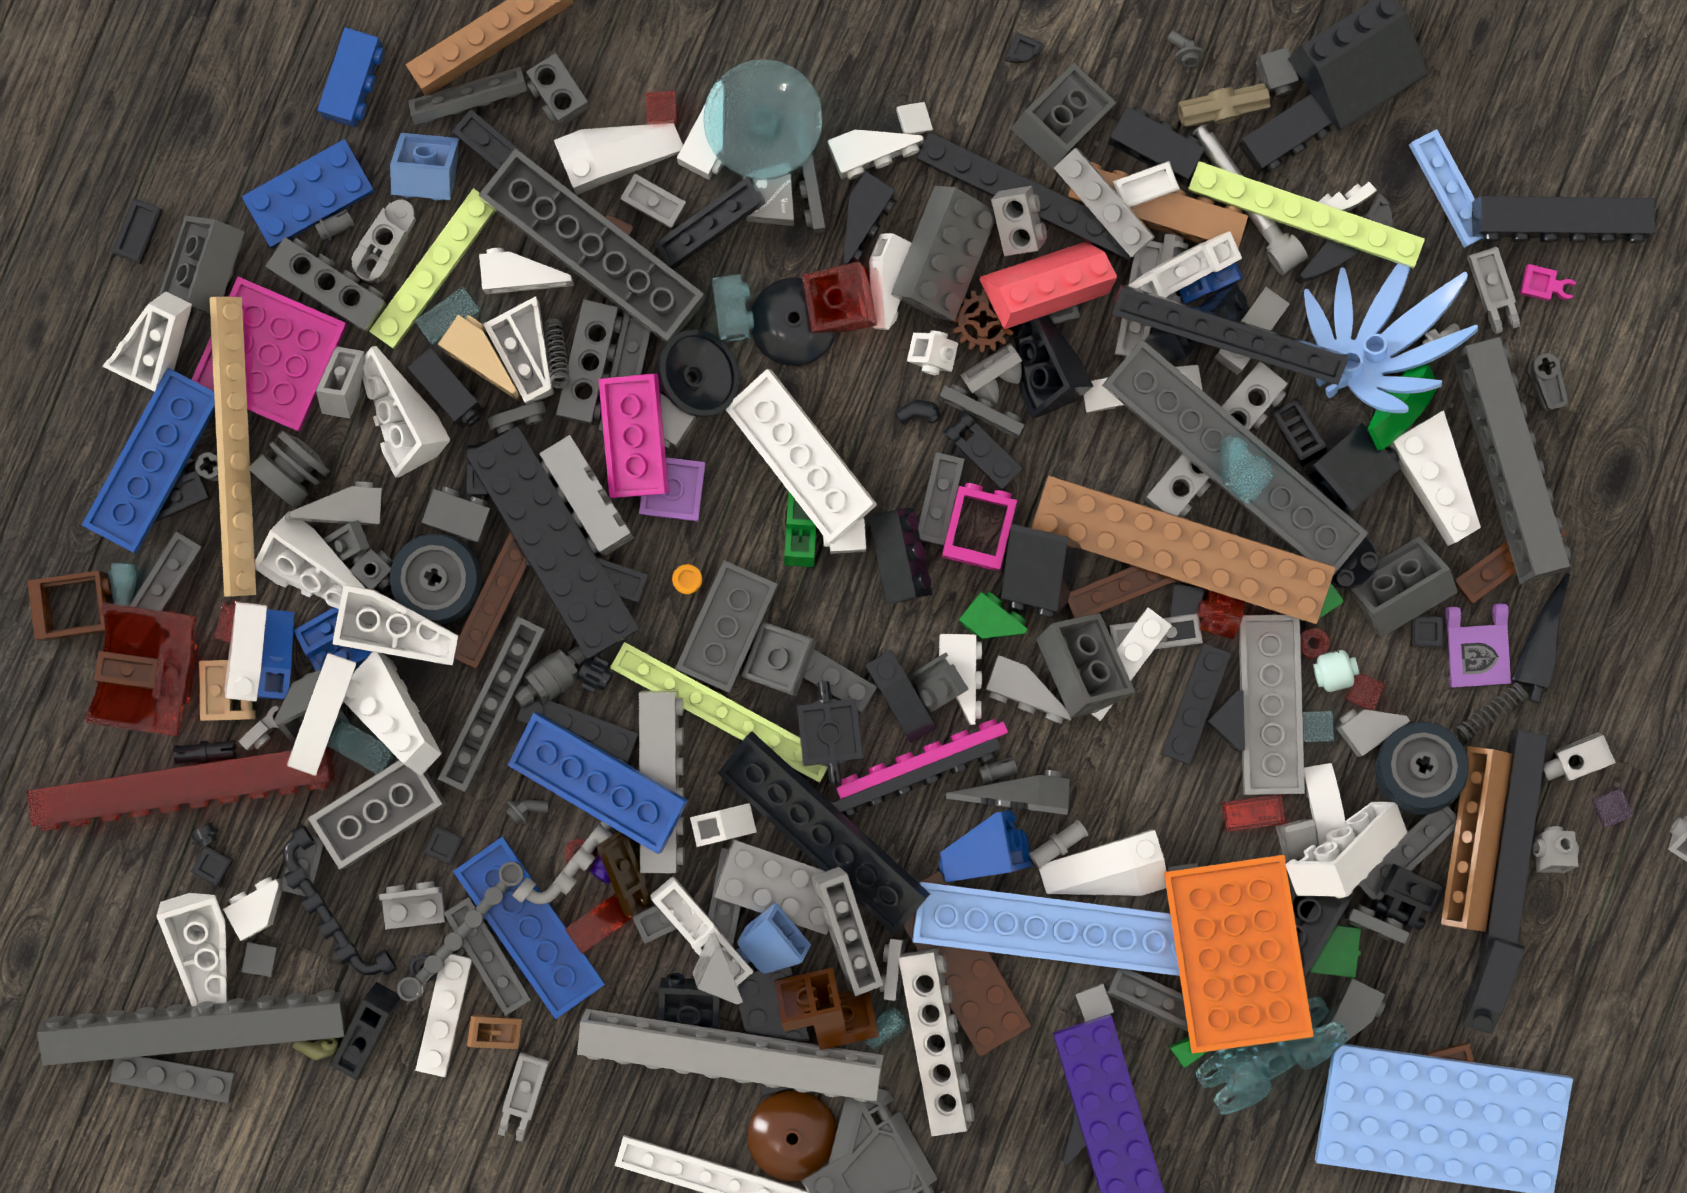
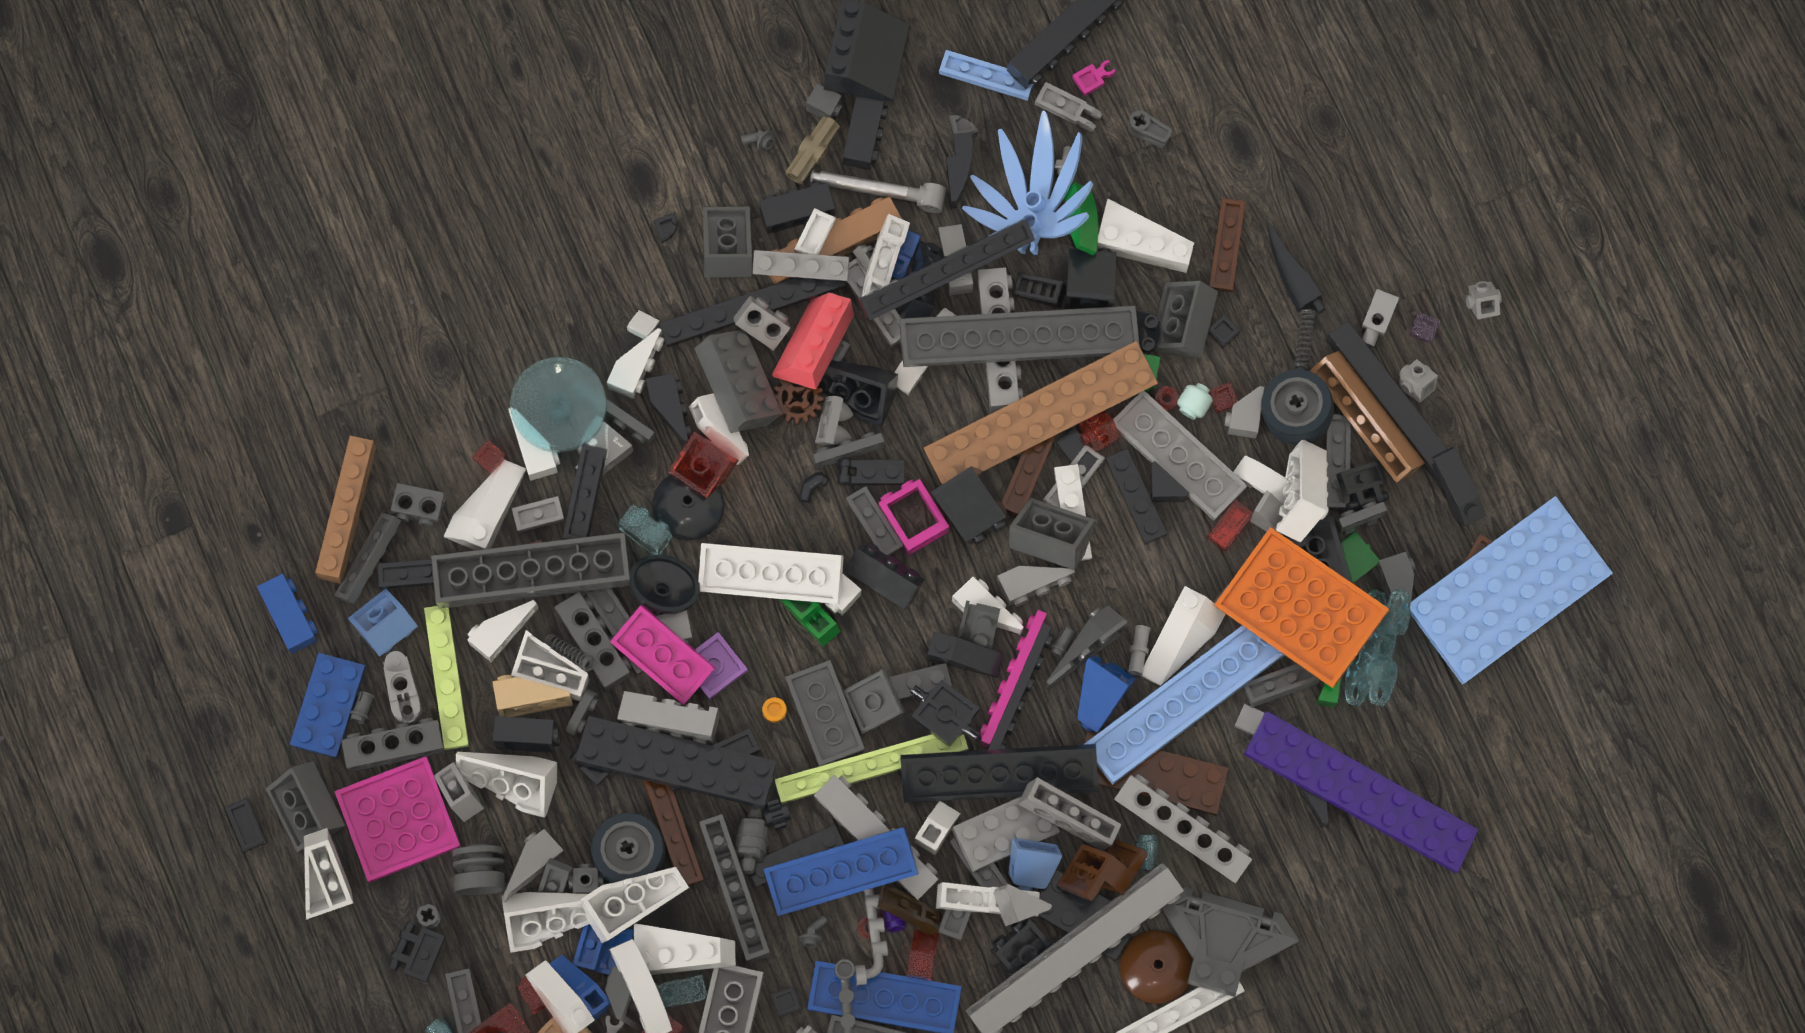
camera: 45 degrees left, 10 degrees down
blue plate [82,368,215,554] -> none
tan plate [210,297,256,597] -> none
clear light blue tile [415,287,481,345] -> none
dark grey brick [422,486,493,544] -> none
light grey plate [880,938,906,1001] -> none
white brick [907,330,958,375] -> none
green slope [958,592,1028,640] -> none
yellowish green plate [1188,161,1425,269] -> none
clear light blue slope [1220,435,1276,503] -> none
clear light blue tile [1302,711,1334,742] -> none
white slope [1318,182,1377,212] -> none
medium lavender flag [1445,603,1511,687] -> none
dark grey brick [1452,337,1571,585] -> none

